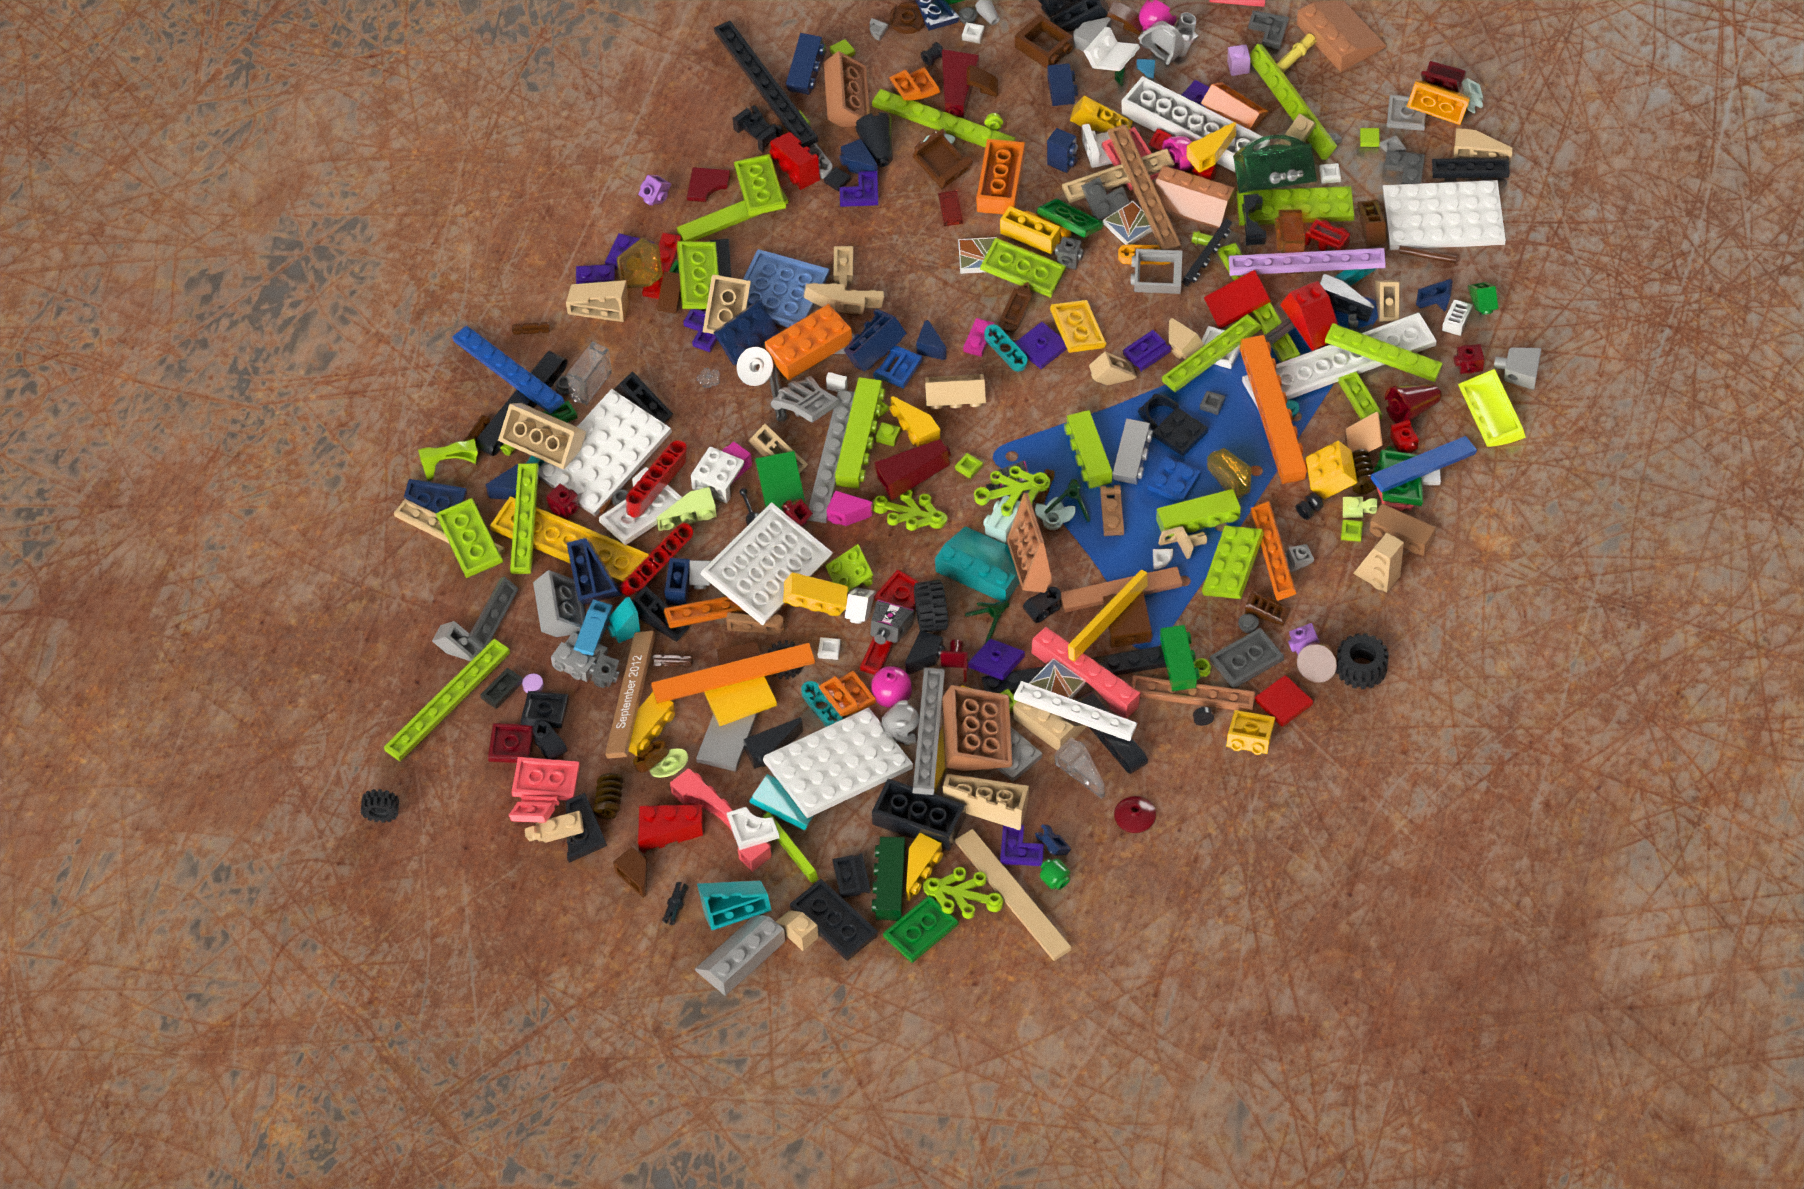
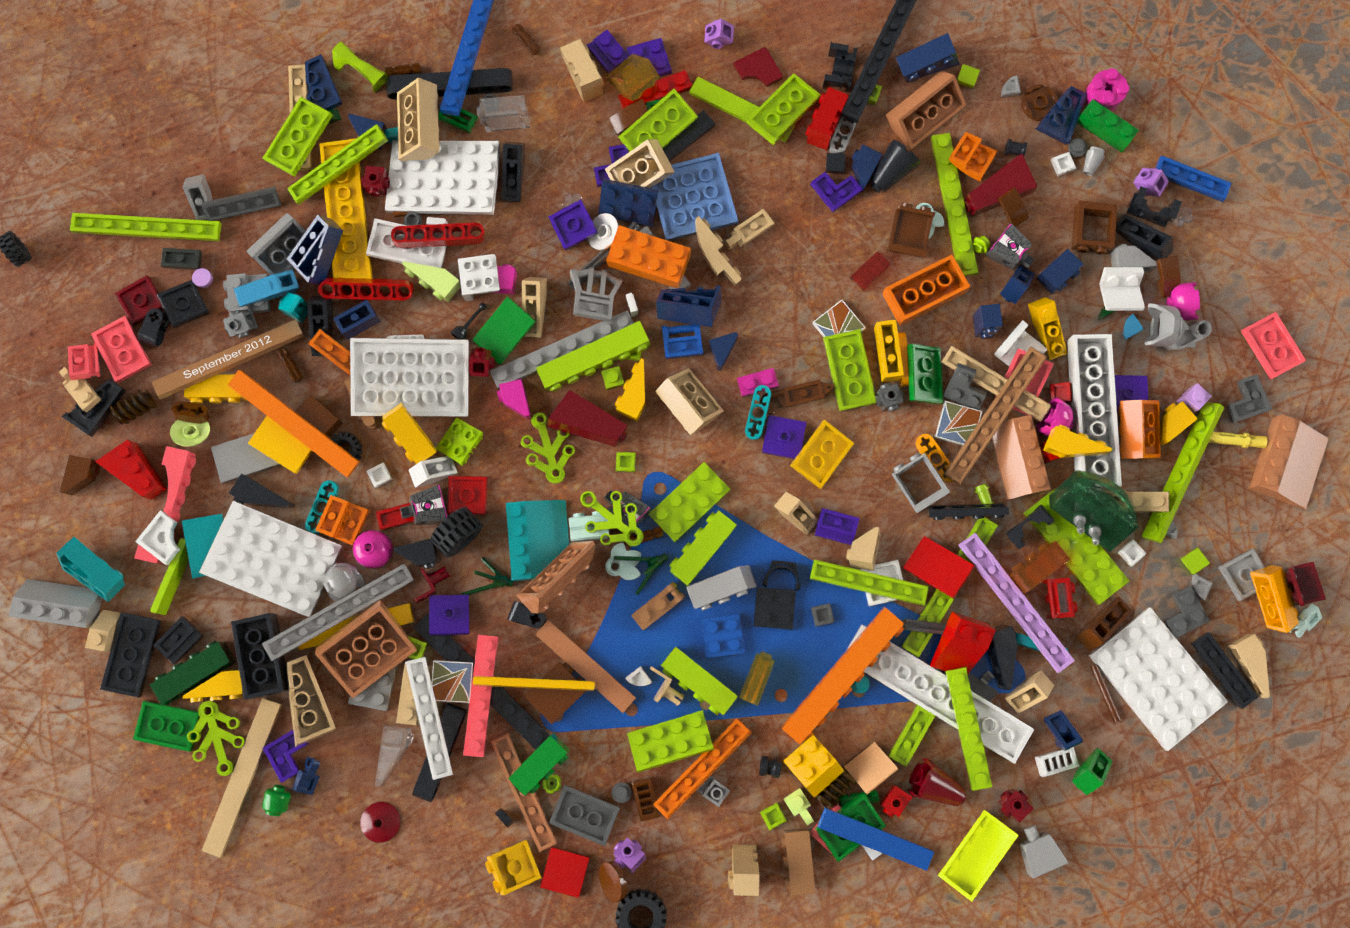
camera: 55 degrees right, 25 degrees up
black pin [662,882,689,925] -> none
light grey brick [689,560,712,589] -> none
none -> dark purple plate [549,199,598,251]
none -> lime plate [648,462,731,542]
none -> dark grey torso [985,223,1035,269]
none -> dark blue slope [1000,264,1036,304]
none -> yellow slope [1160,401,1197,445]

